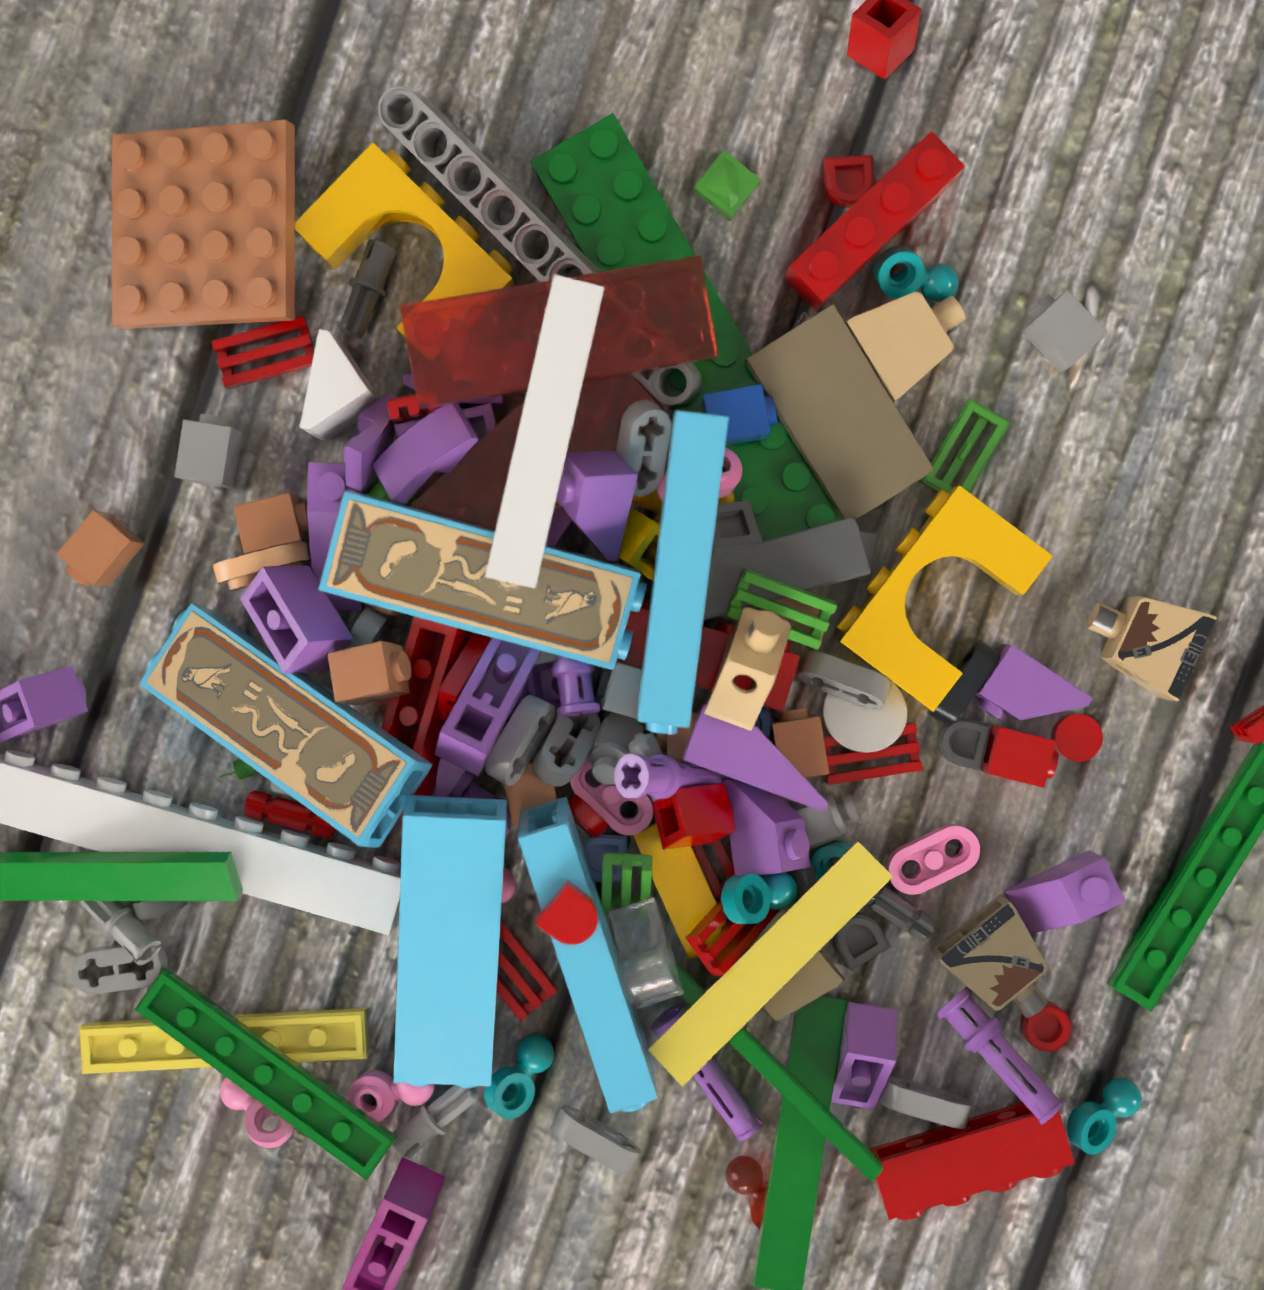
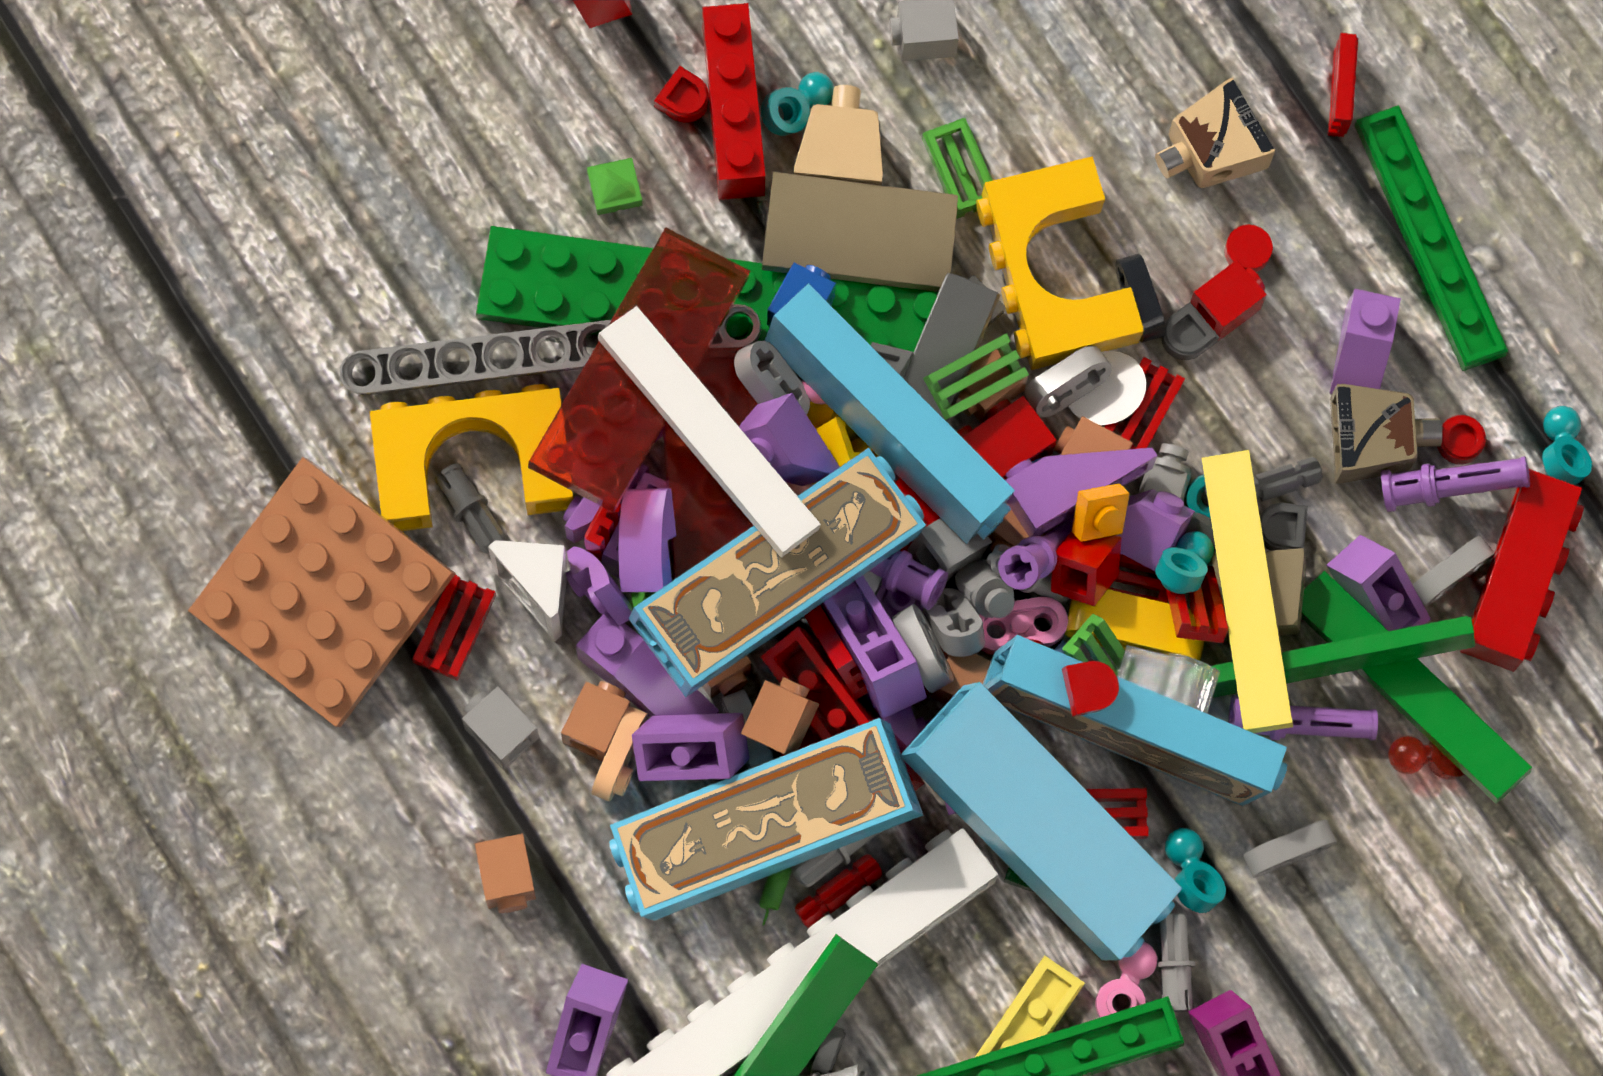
camera: 60 degrees left, 15 degrees down
tan torso [704,607,791,731] -> none
bright pink plate [886,824,980,895] -> none
medium lavender slope [976,644,1093,722] -> none
none -> light orange plate [1072,483,1130,542]

